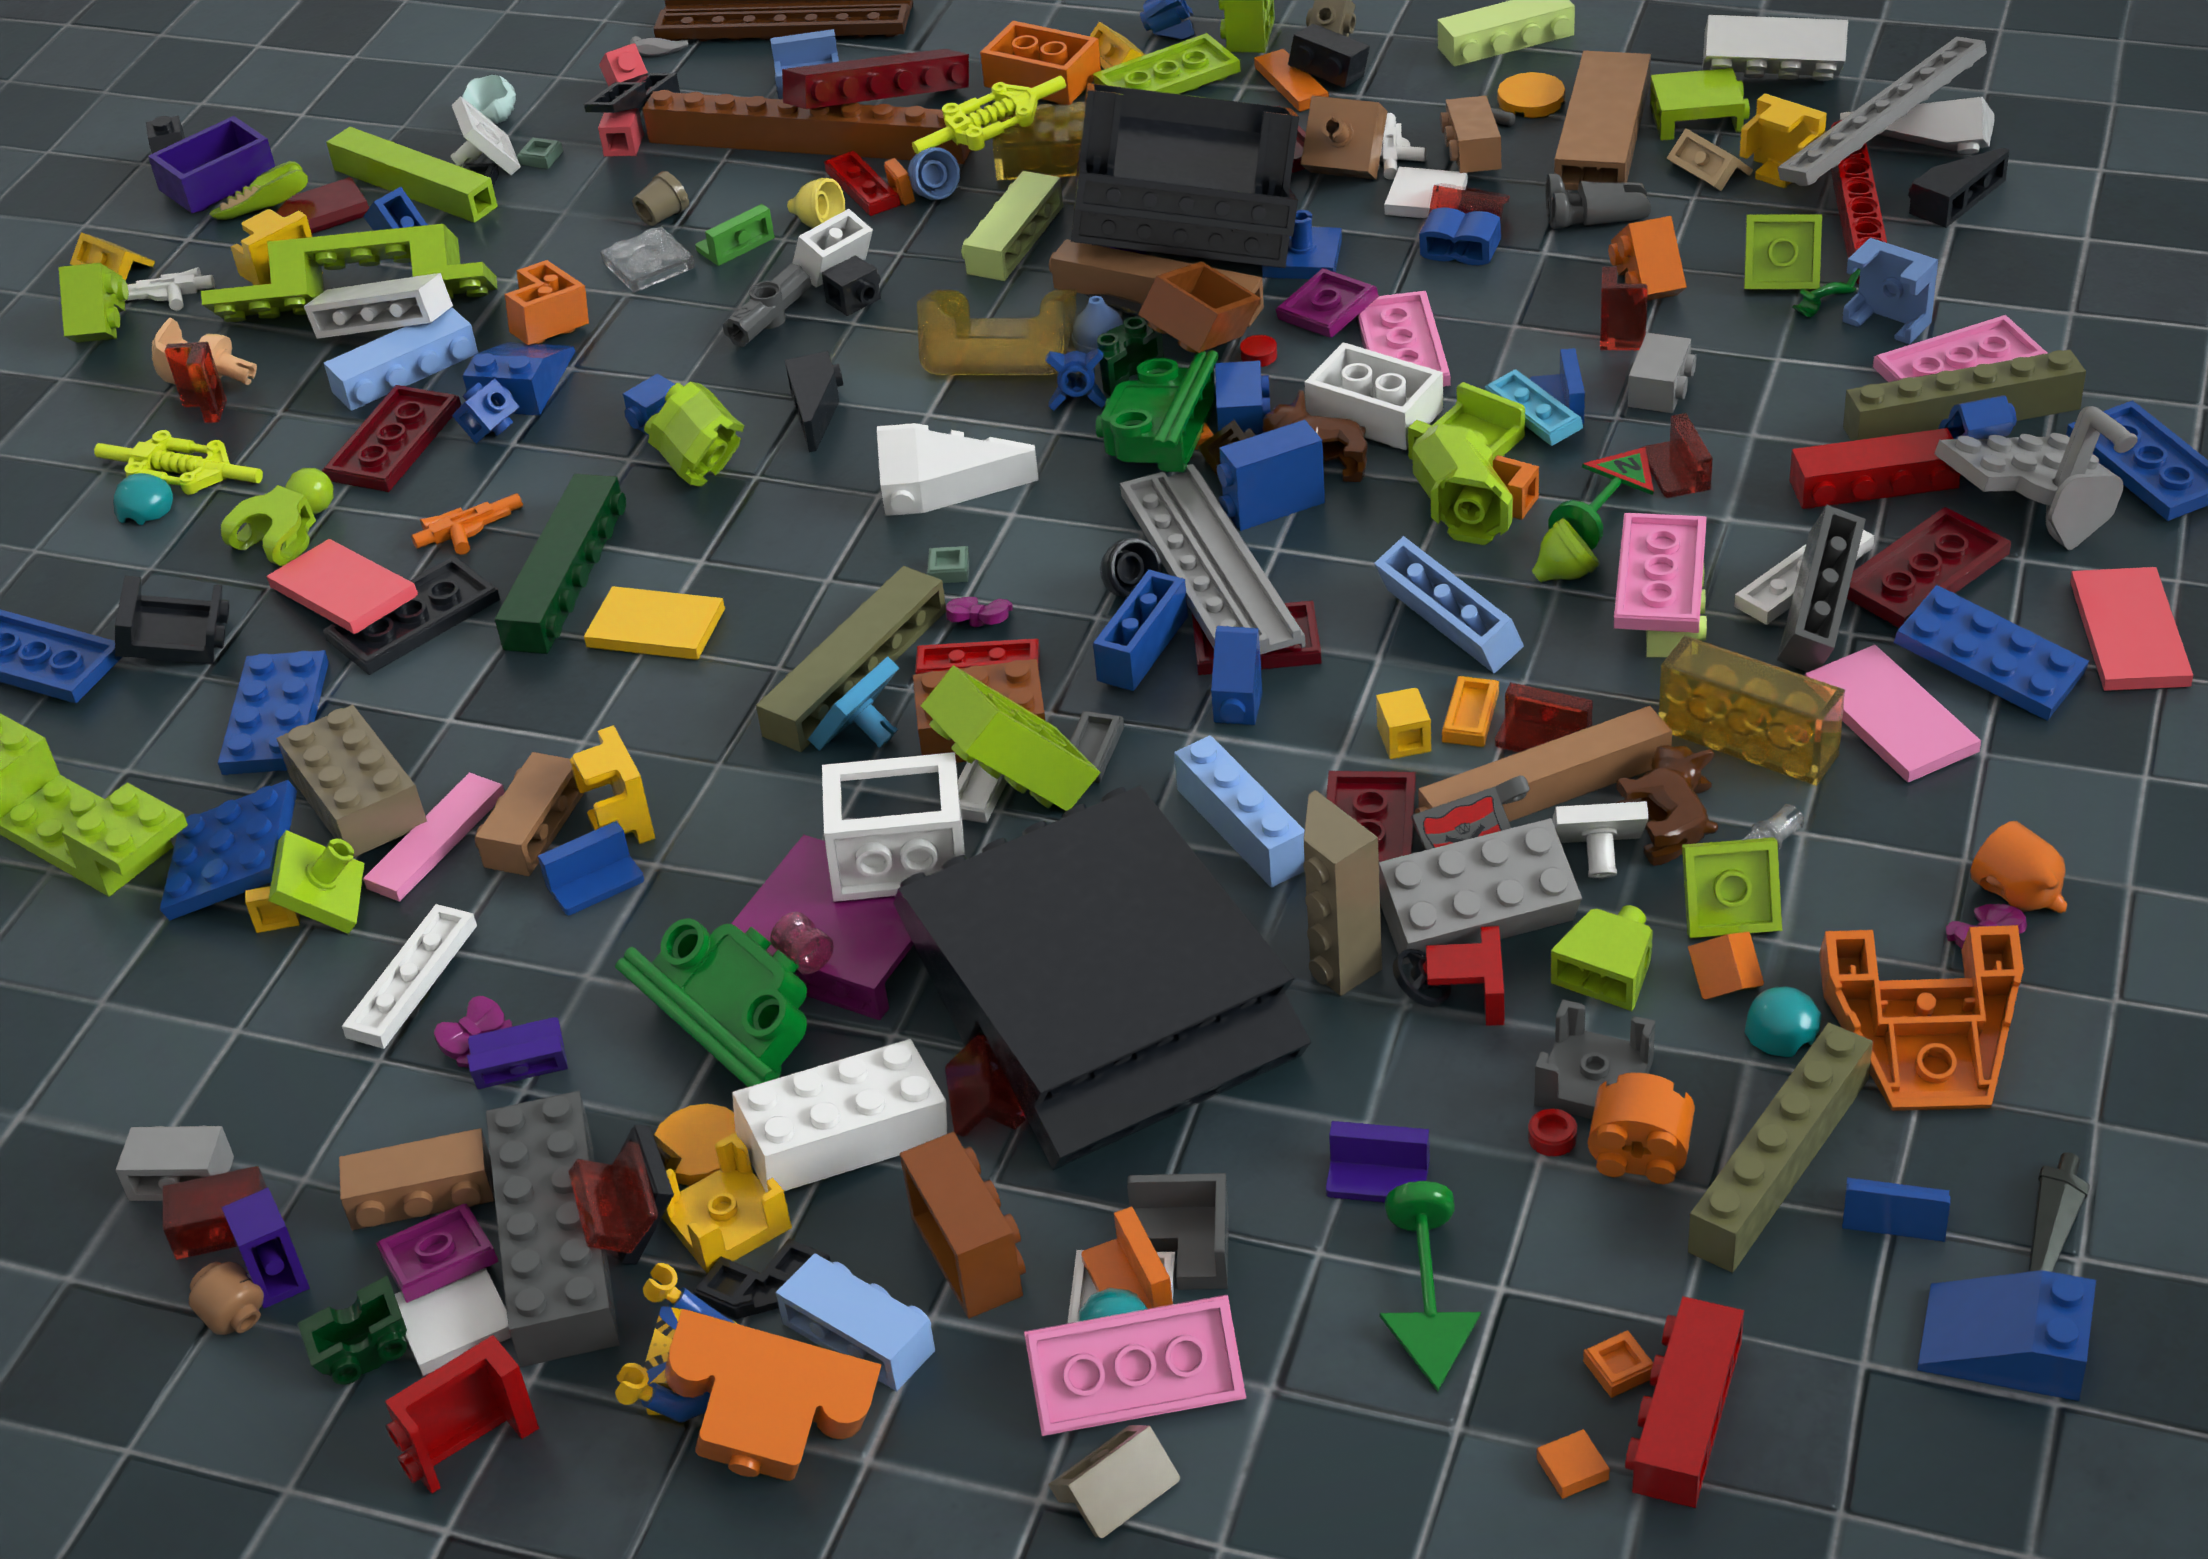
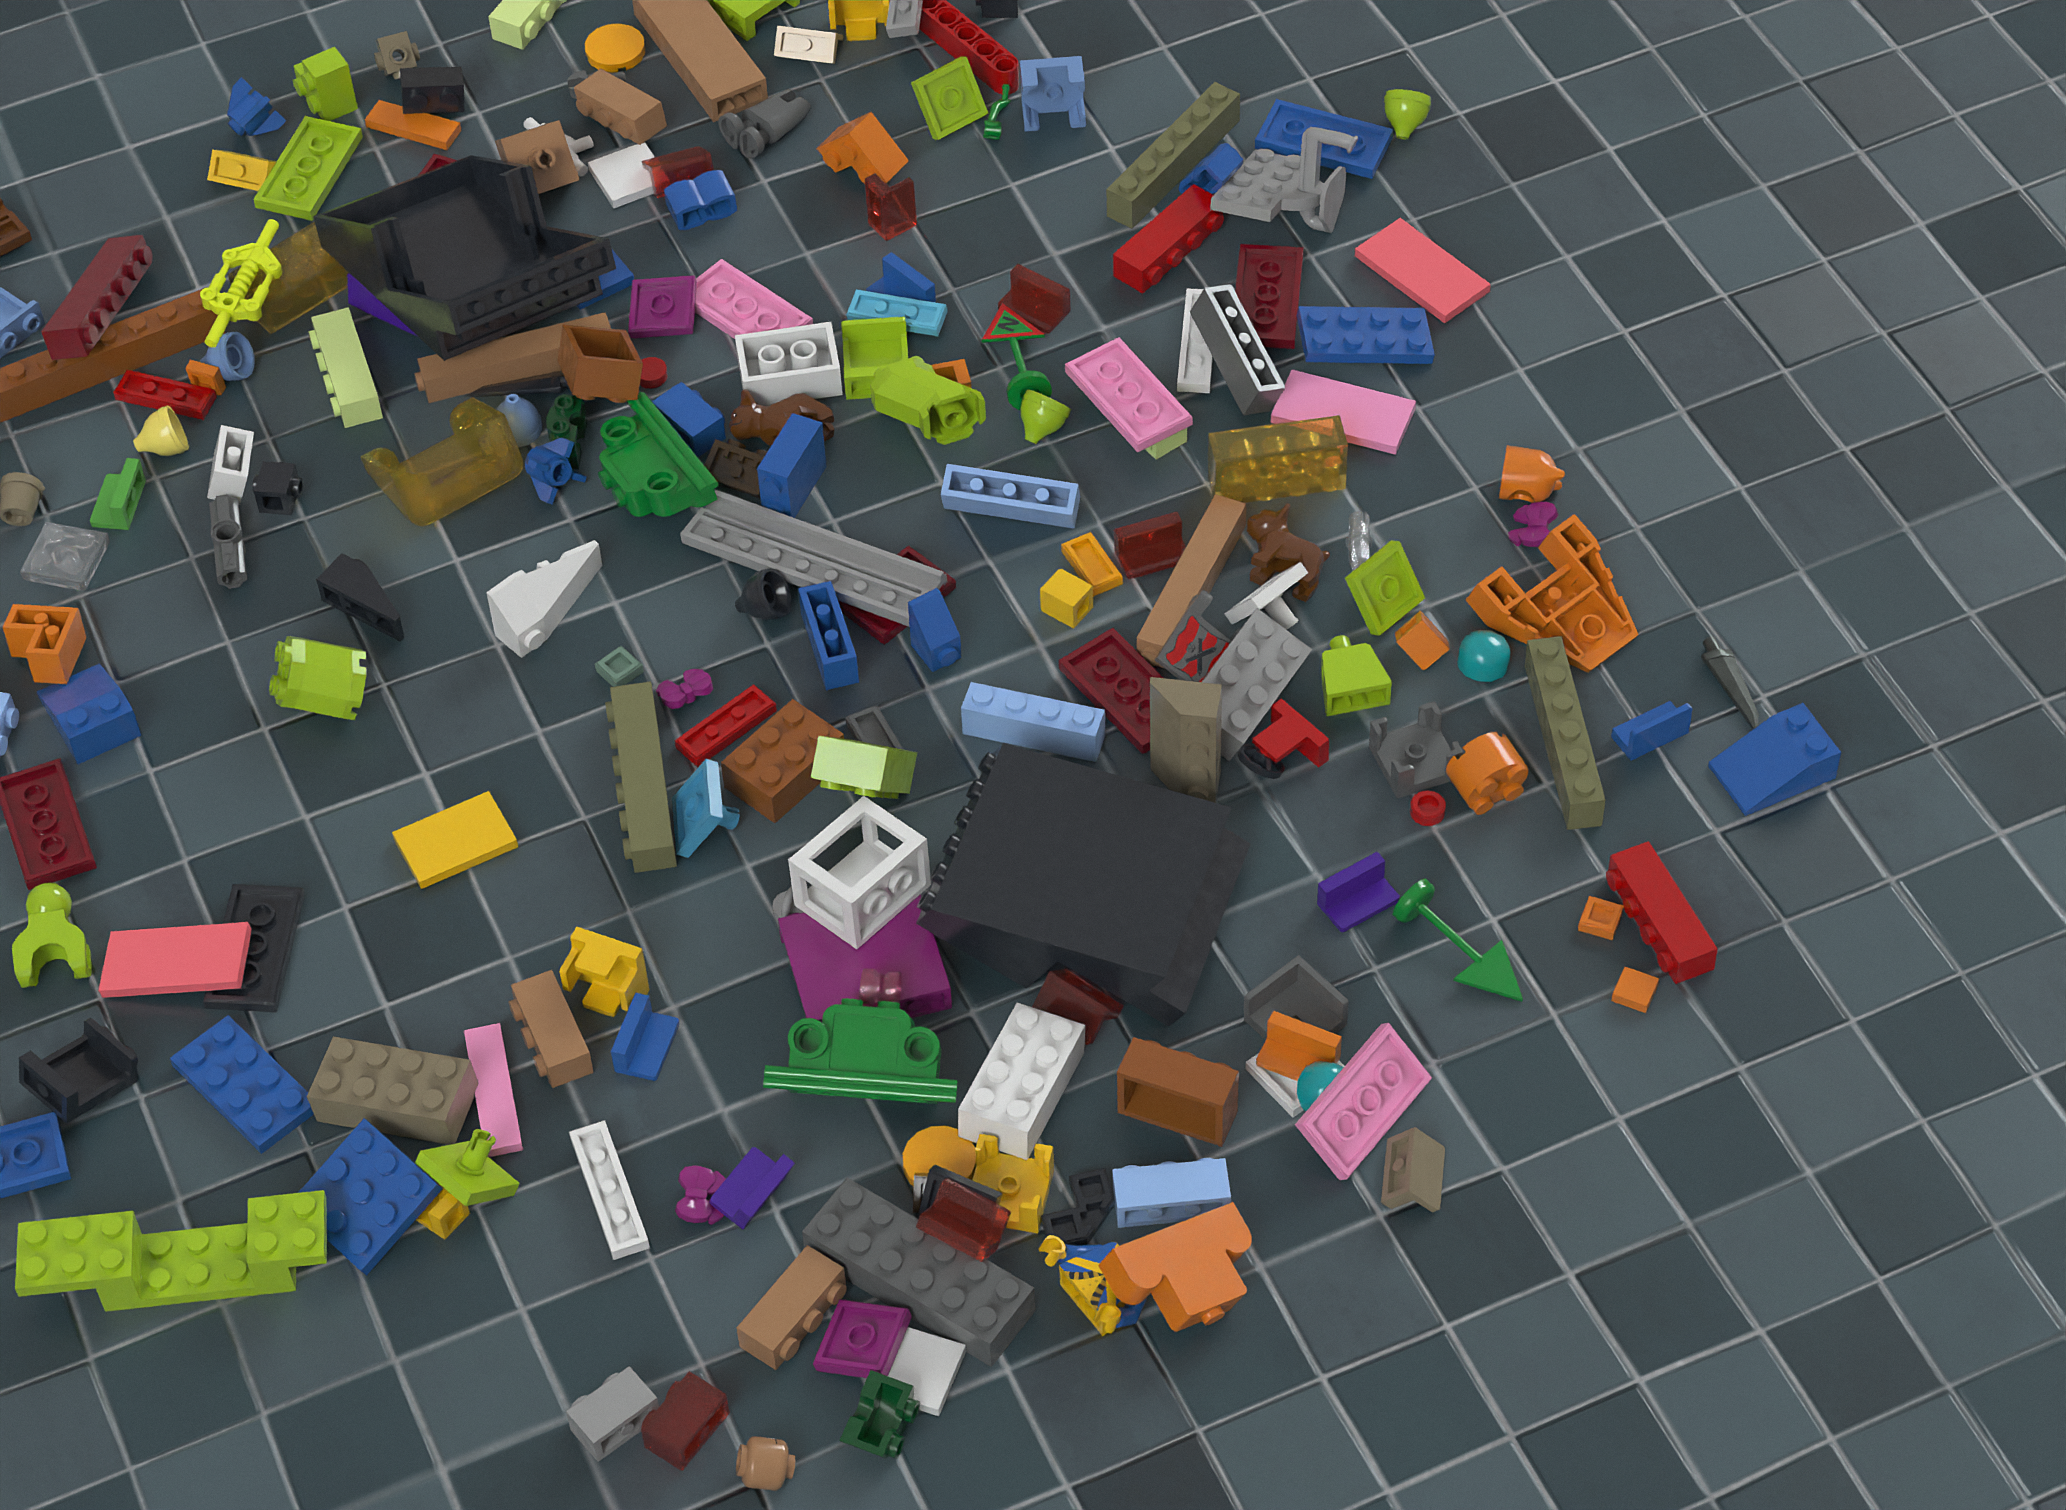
camera: 45 degrees left, 10 degrees up
dark purple brick [221,1188,310,1309] -> none
red panel [385,1335,539,1494] -> none
orange piece [411,493,523,555] -> none
blue brick [452,379,519,444] -> none
dark green brick [495,474,626,654] -> none
blue brick [623,373,675,436] -> none
white tile [958,760,1007,823] -> none
orange brick [980,21,1101,105] -> none
light grey brick [1628,333,1697,413] -> none
bright pink tile [1873,315,2047,382] -> none

